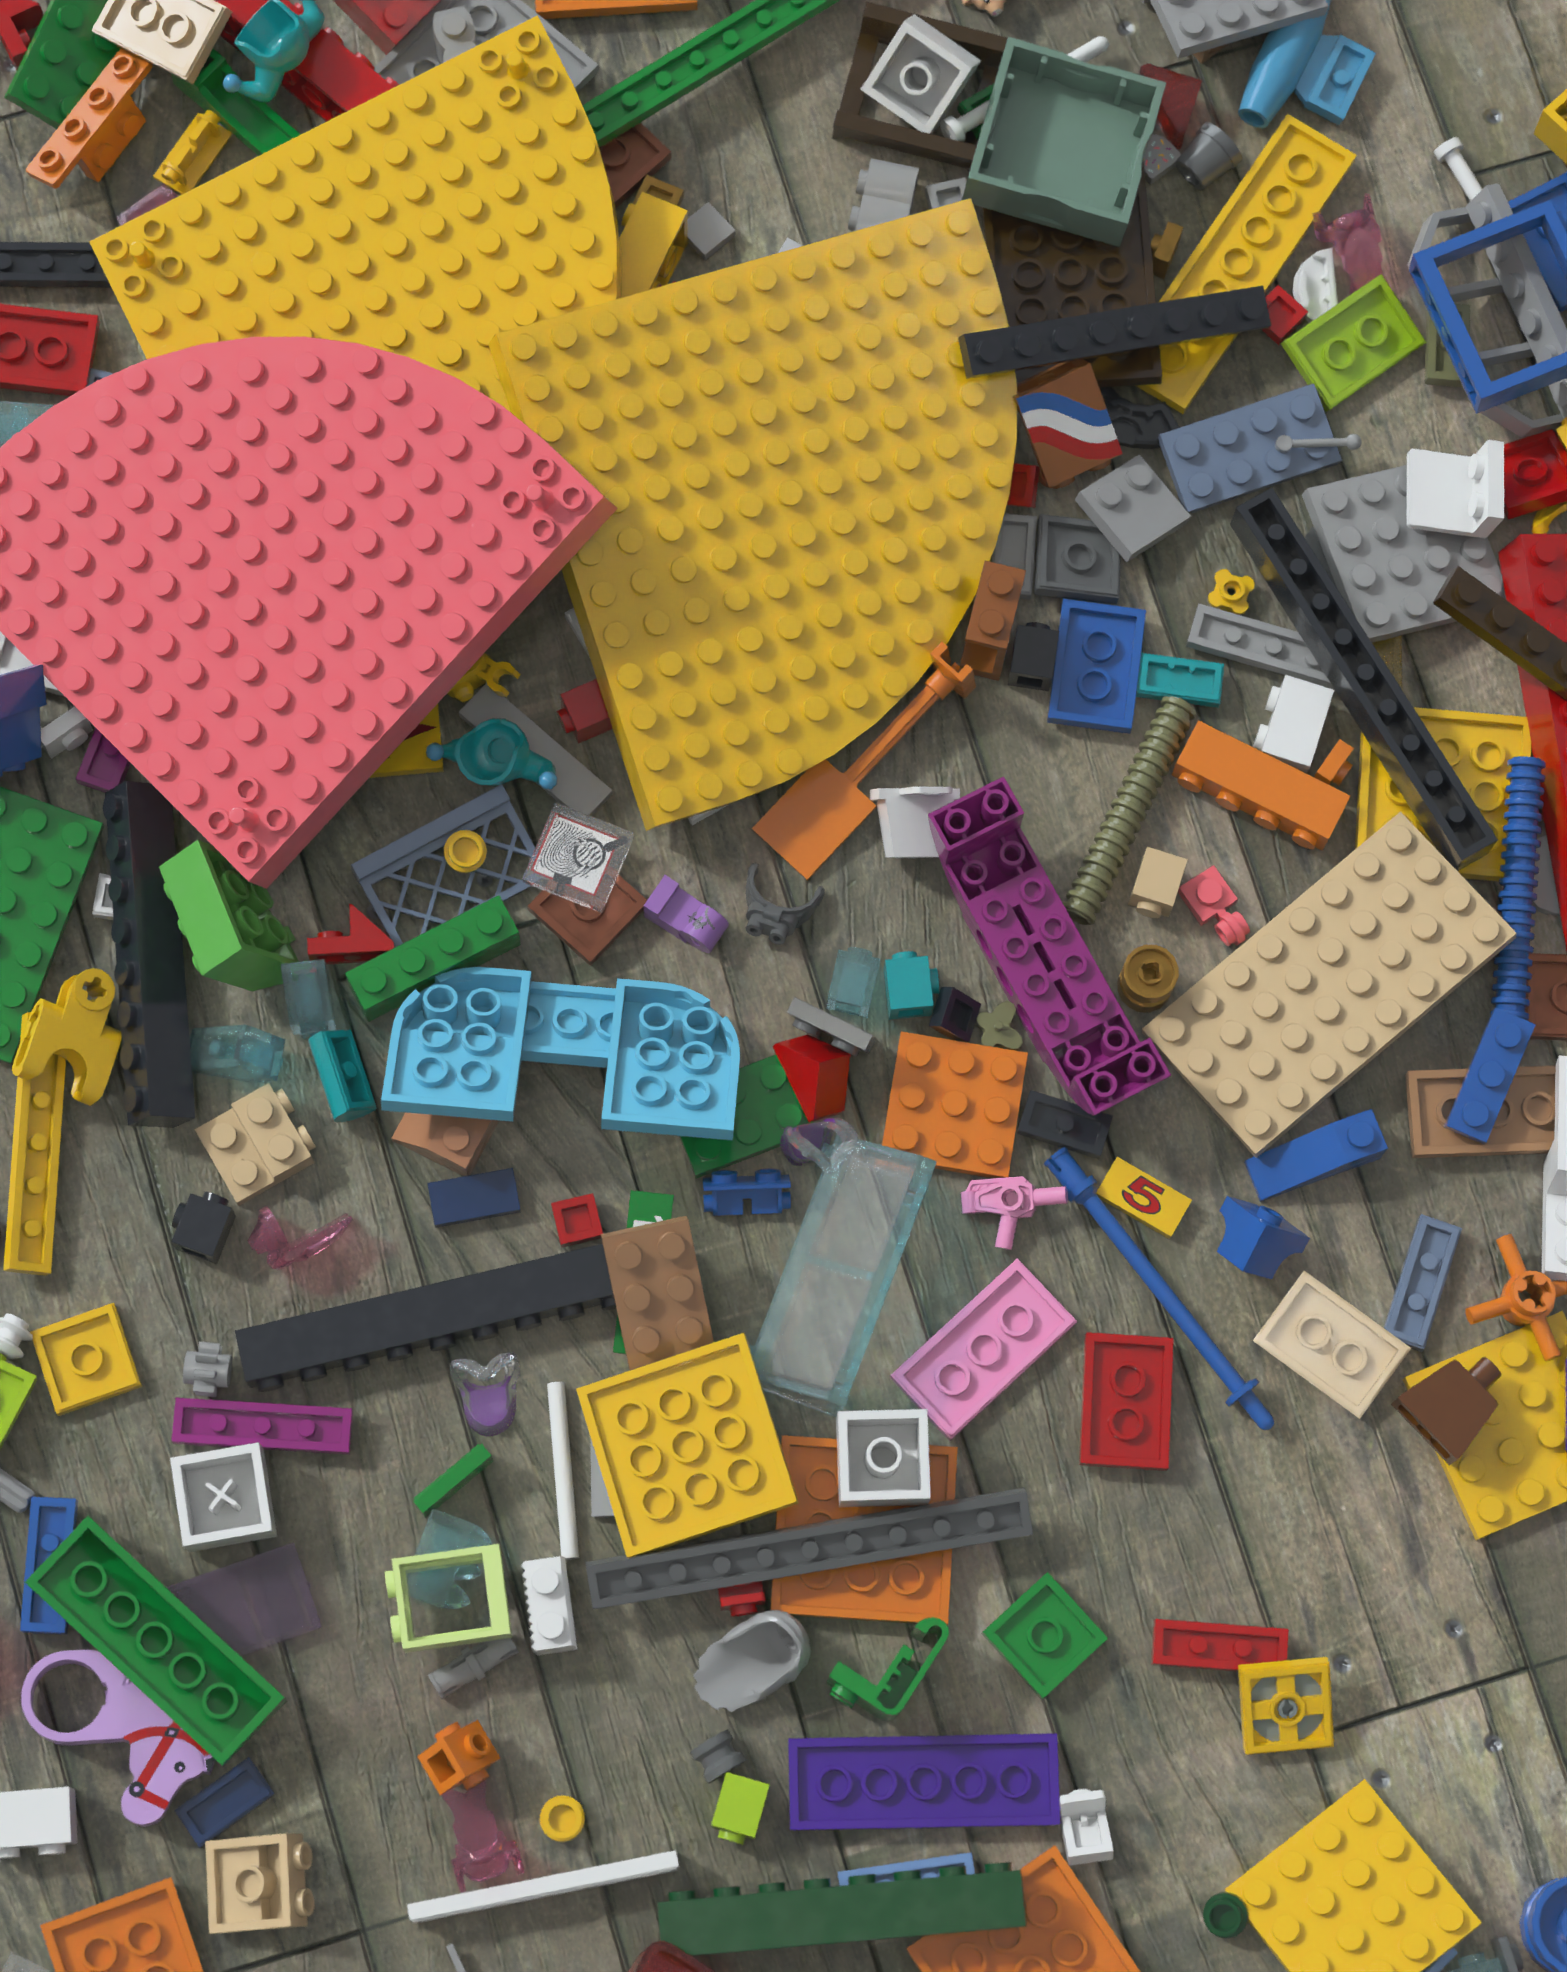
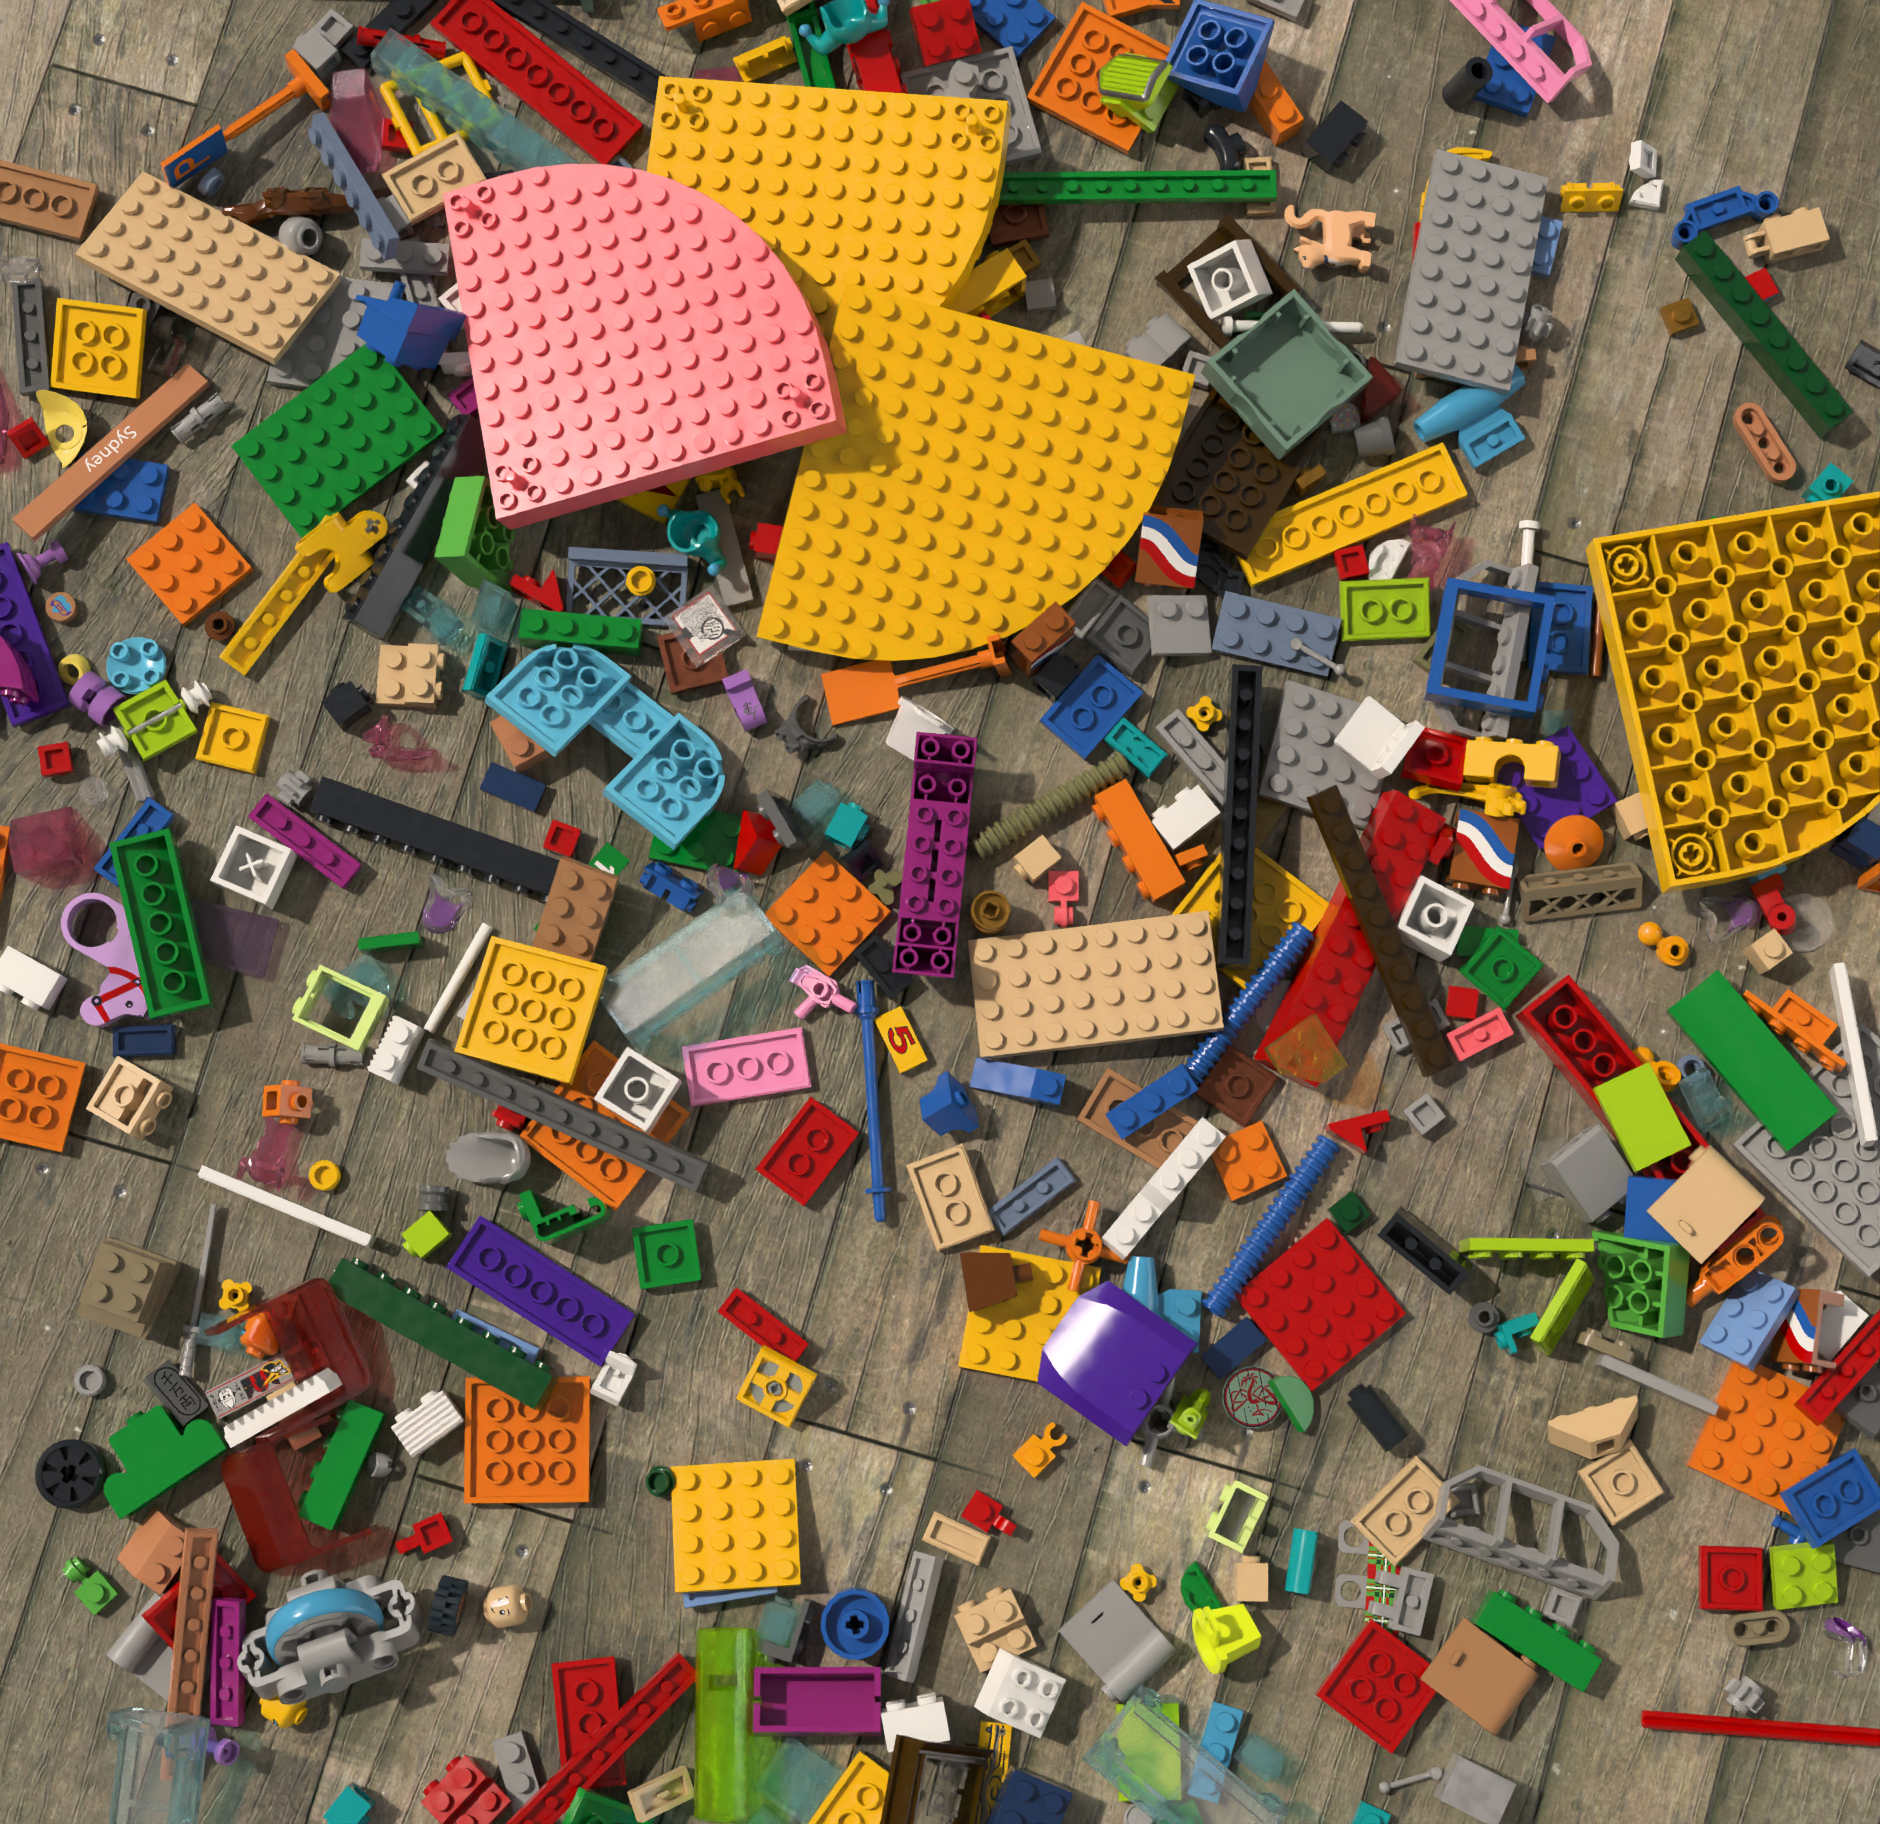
camera: 35 degrees right, 5 degrees up
black plate [958,285,1271,379] -> none

